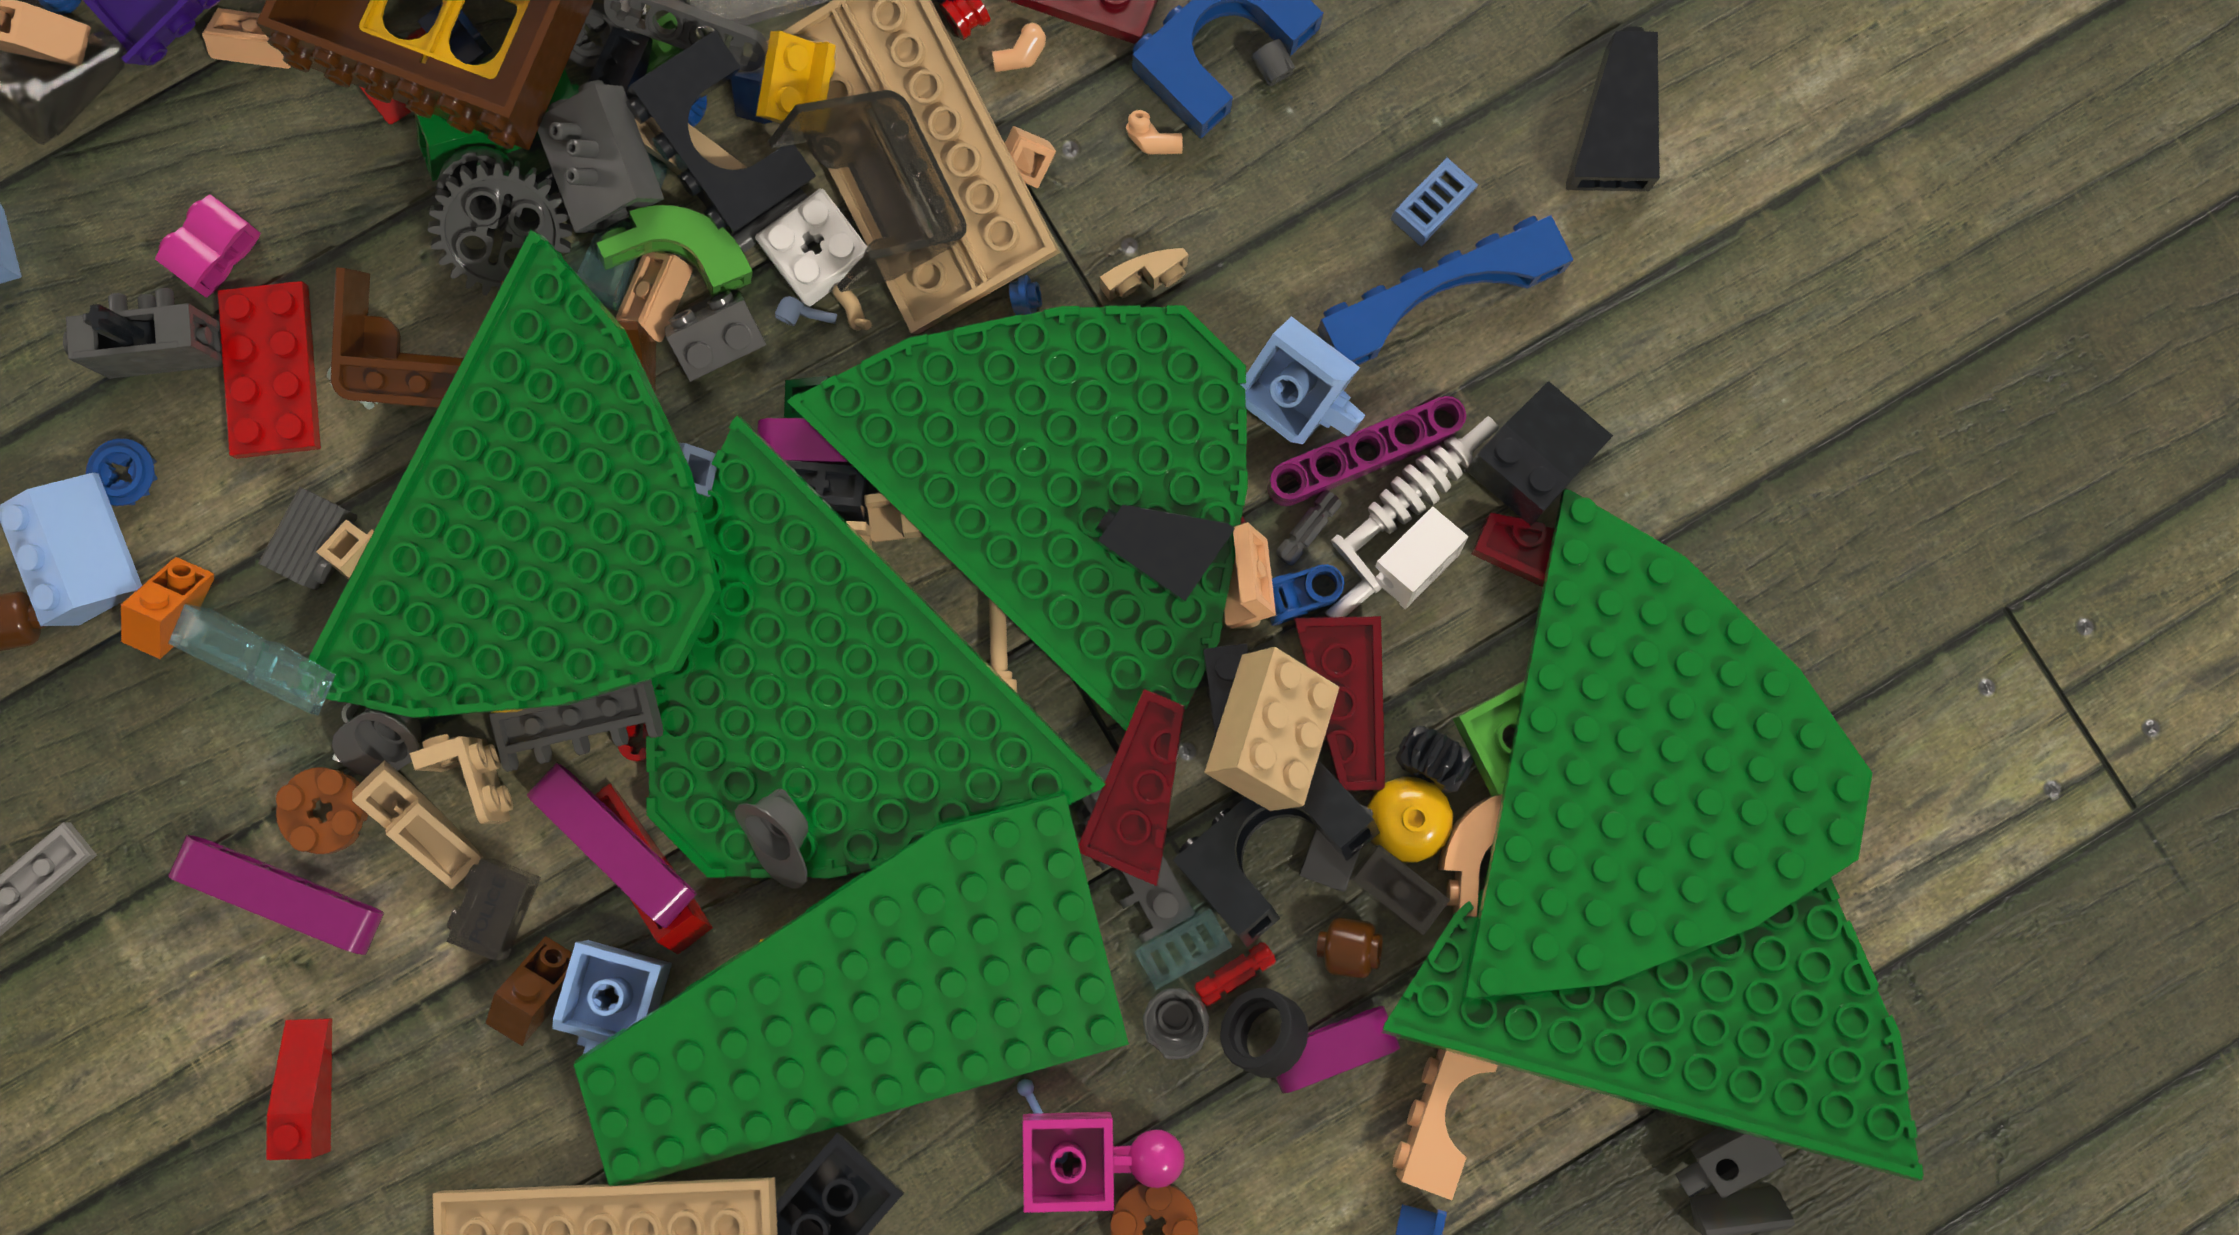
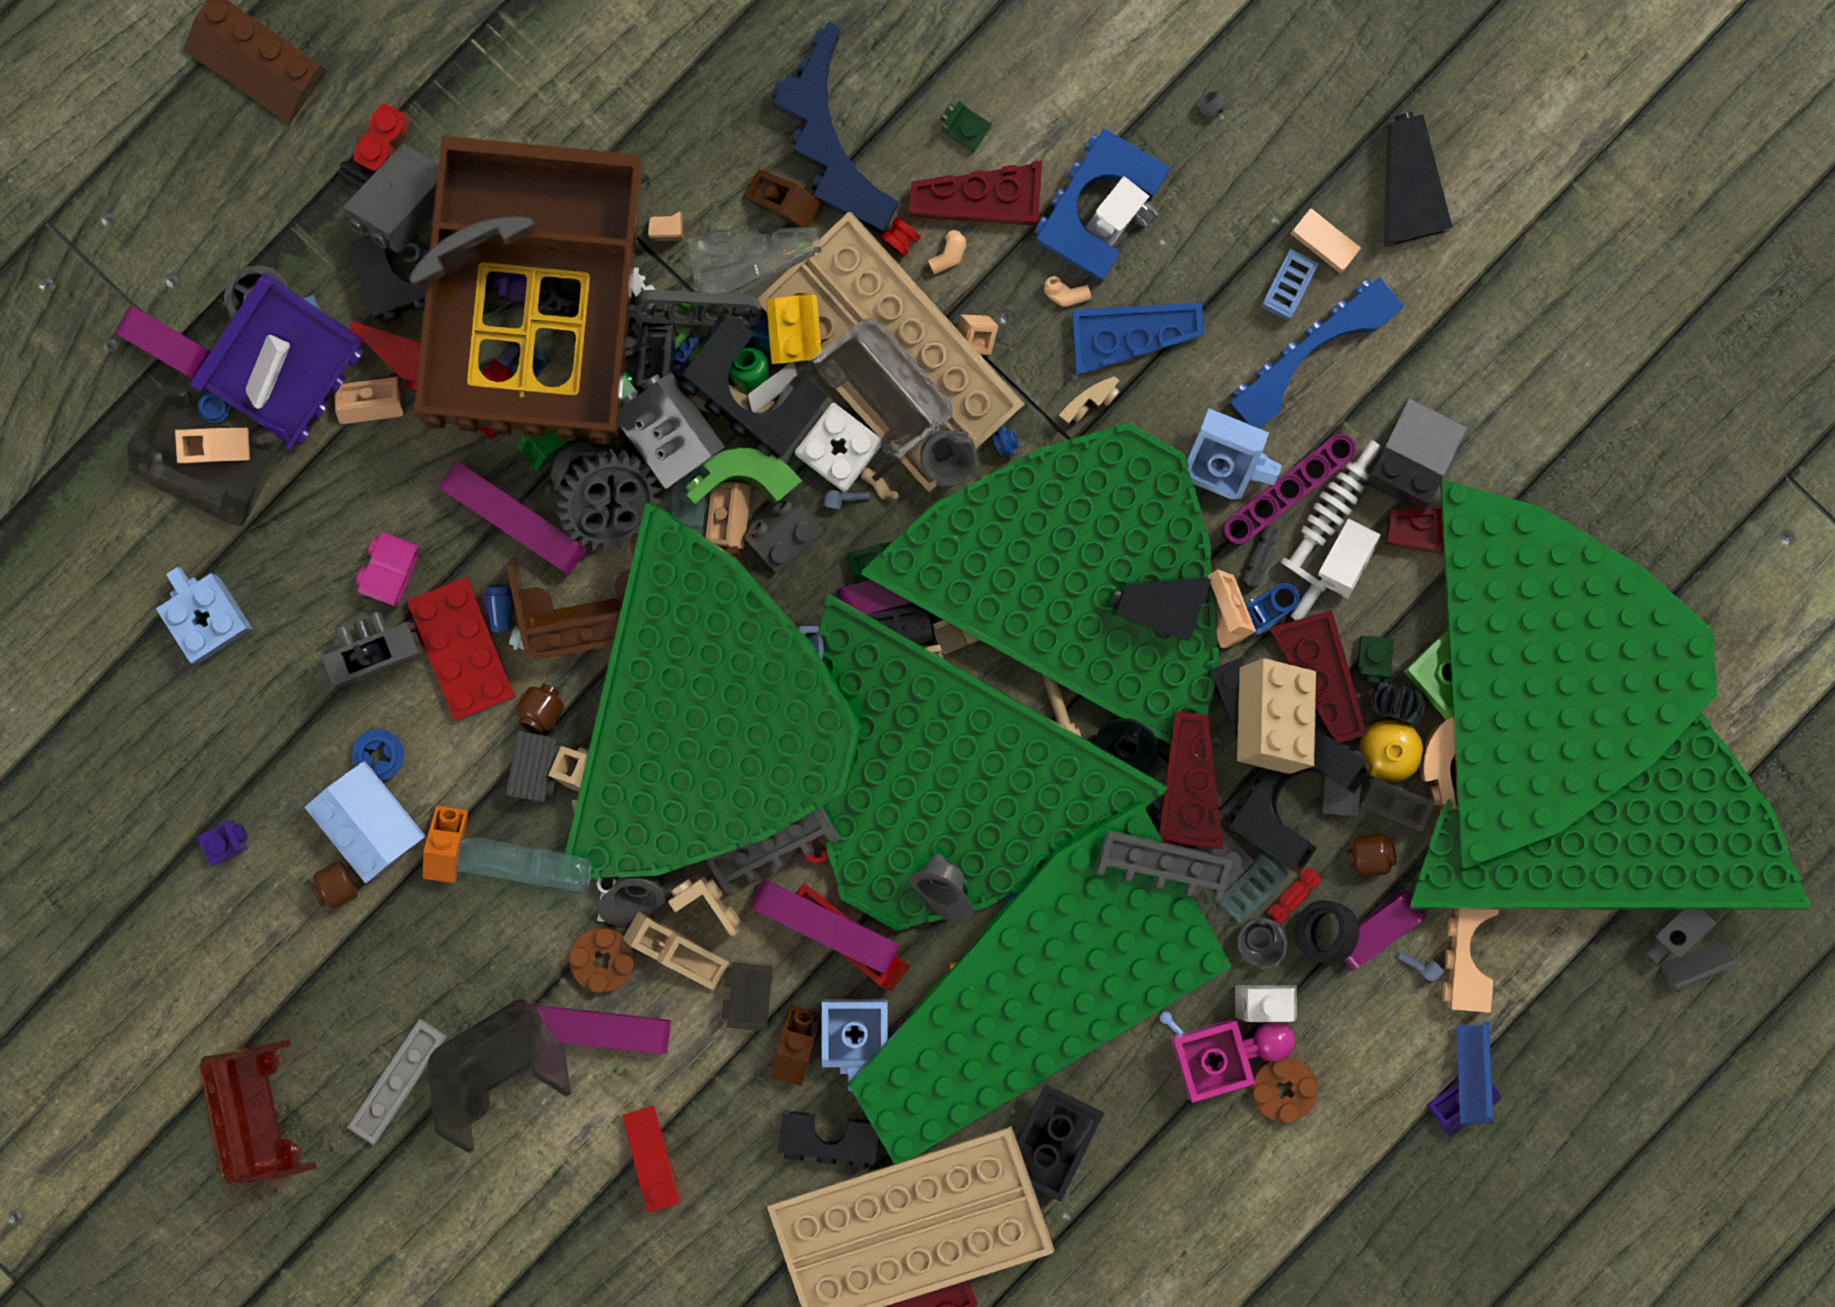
camera: 15 degrees left, 5 degrees up
none -> clear smoke windscreen [428,999,571,1153]
none -> magenta beam [438,460,588,575]
none -> blue cone [483,584,514,632]
none -> reddish brown head [516,684,564,734]
none -> green head [728,347,771,395]
none -> white sticker [748,362,798,412]
none -> black arch [778,1110,878,1168]
none -> dark grey cap [920,429,977,488]
none -> blue wing [1072,303,1204,376]
none -> white slope [1085,176,1150,246]
none -> black dish [1095,718,1159,773]
none -> dark grey hinge [1095,830,1233,903]
none -> white torso [1235,985,1297,1022]
none -> light nougat slope [1290,208,1361,274]
none -> dark green bracket [1356,635,1394,683]
none -> sand blue hand [1398,951,1444,982]

